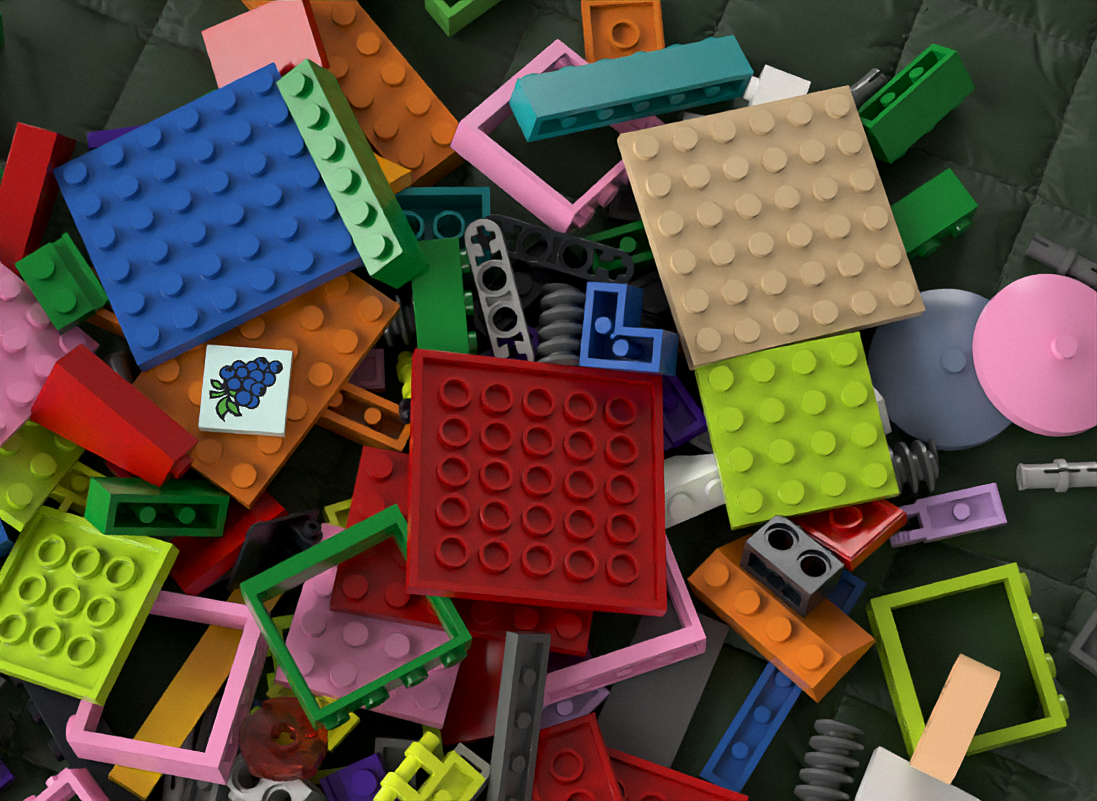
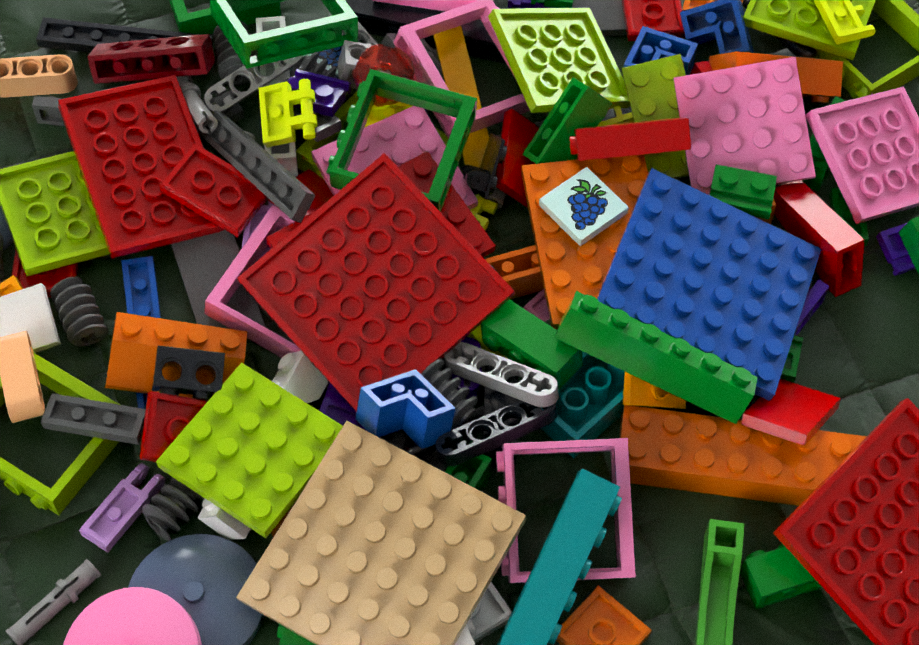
camera: 140 degrees right, 15 degrees down
none -> dark grey plate [41,393,146,445]

